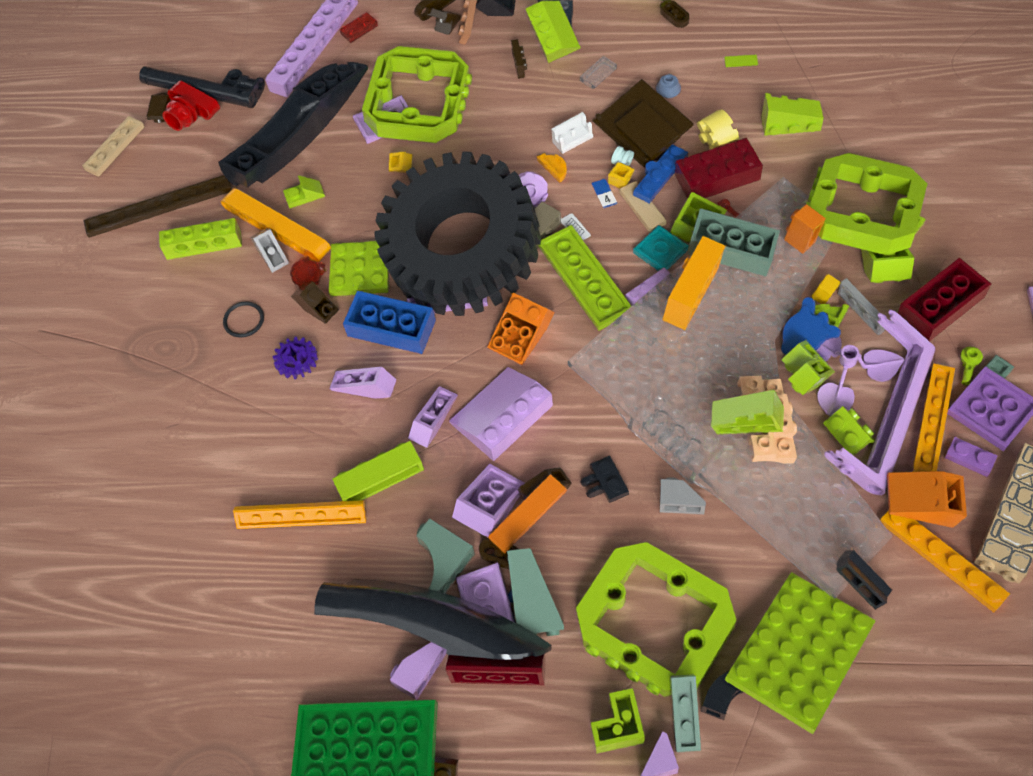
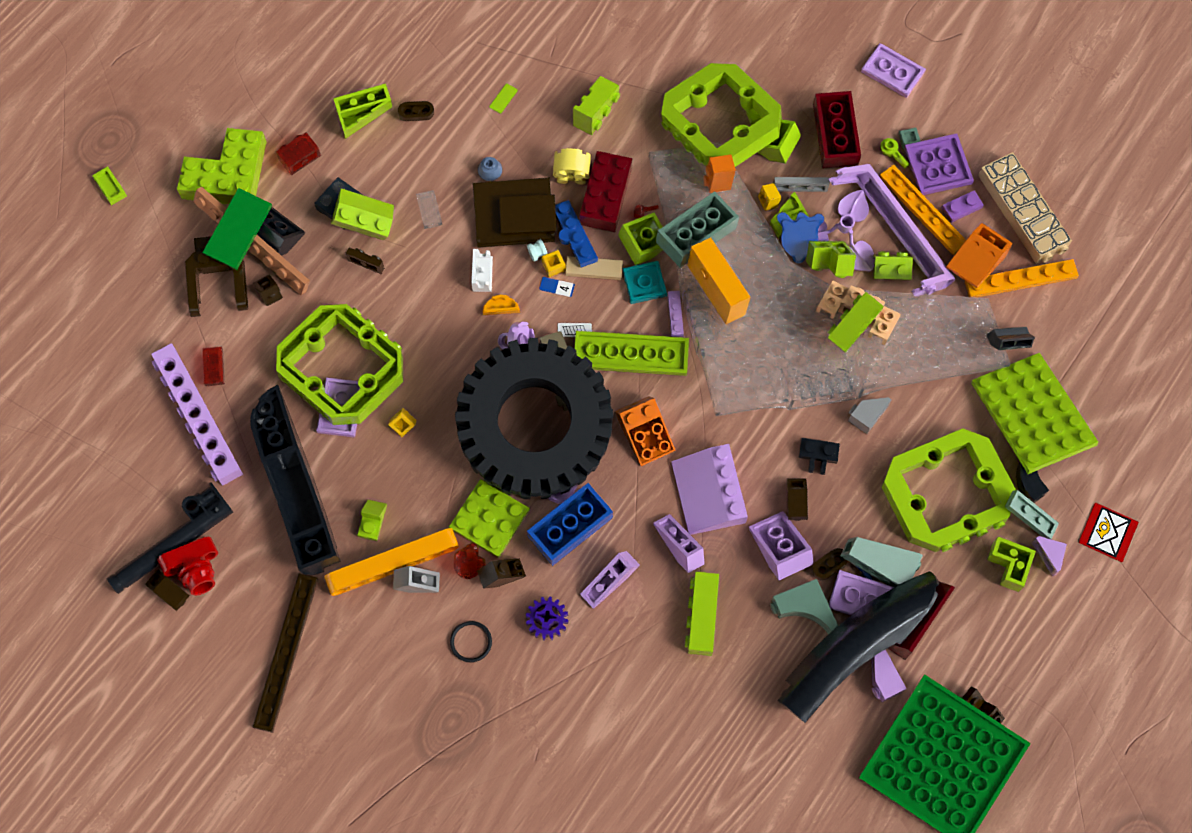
camera: 65 degrees left, 10 degrees up
tan plate [83,116,144,177] -> none
lime brick [159,218,242,260] -> none
light orange tile [233,500,367,529] -> none
orange tile [488,474,567,554] -> none

